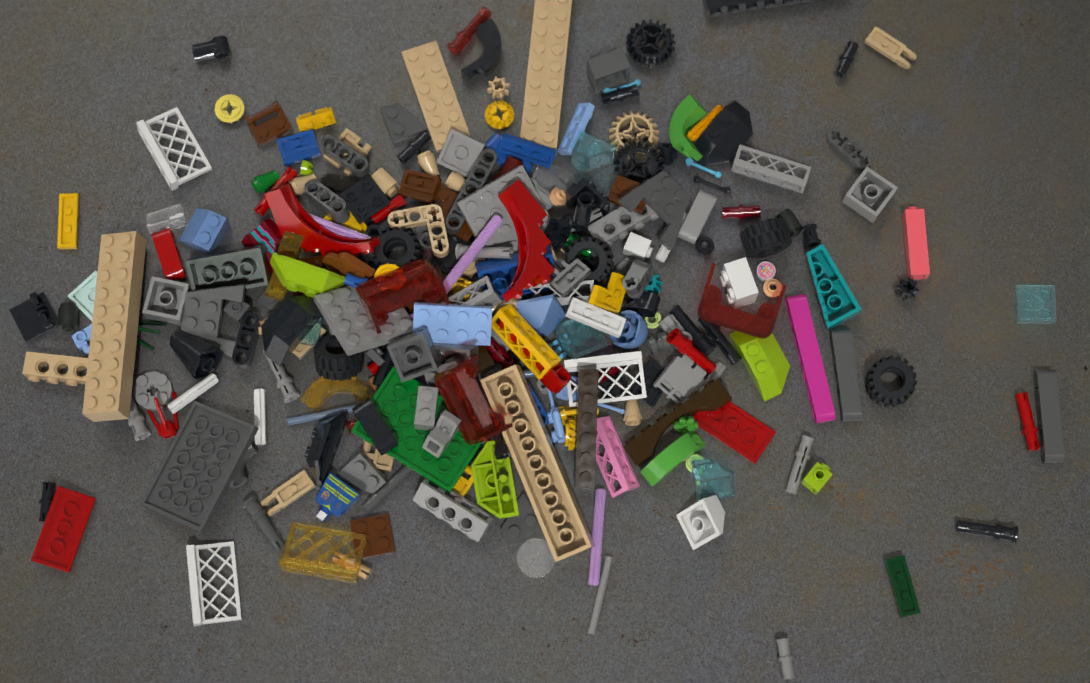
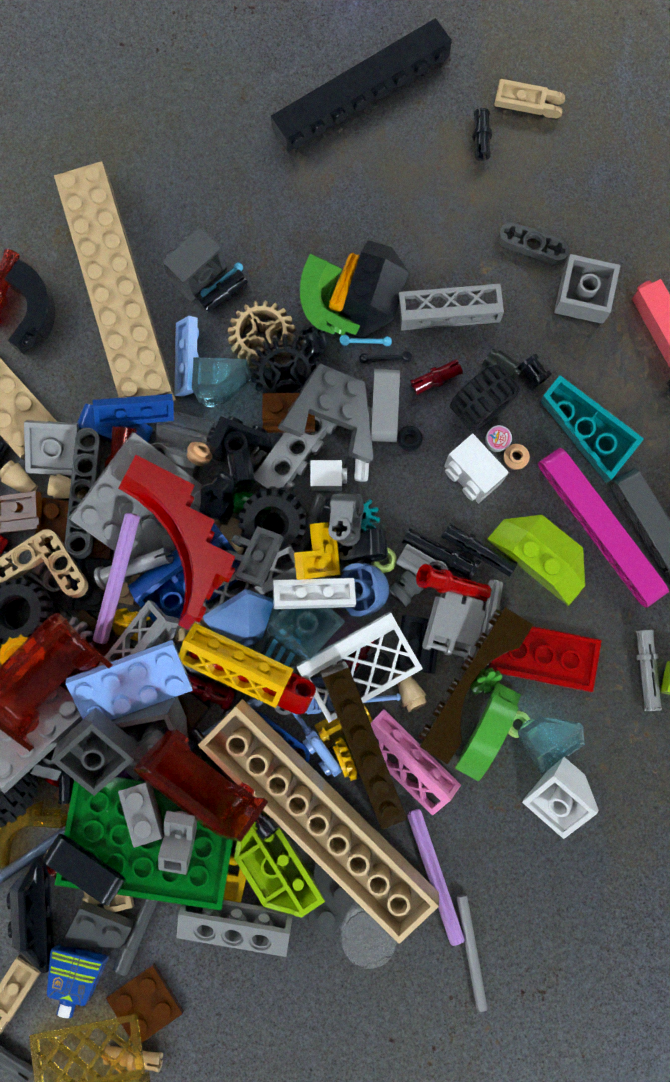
camera: 20 degrees left, 5 degrees up
yellow gear [485,100,514,129] -> none
tan gear [487,76,510,100] -> none
black gear [626,19,676,69] -> none
clear red windscreen [698,263,787,339] -> none

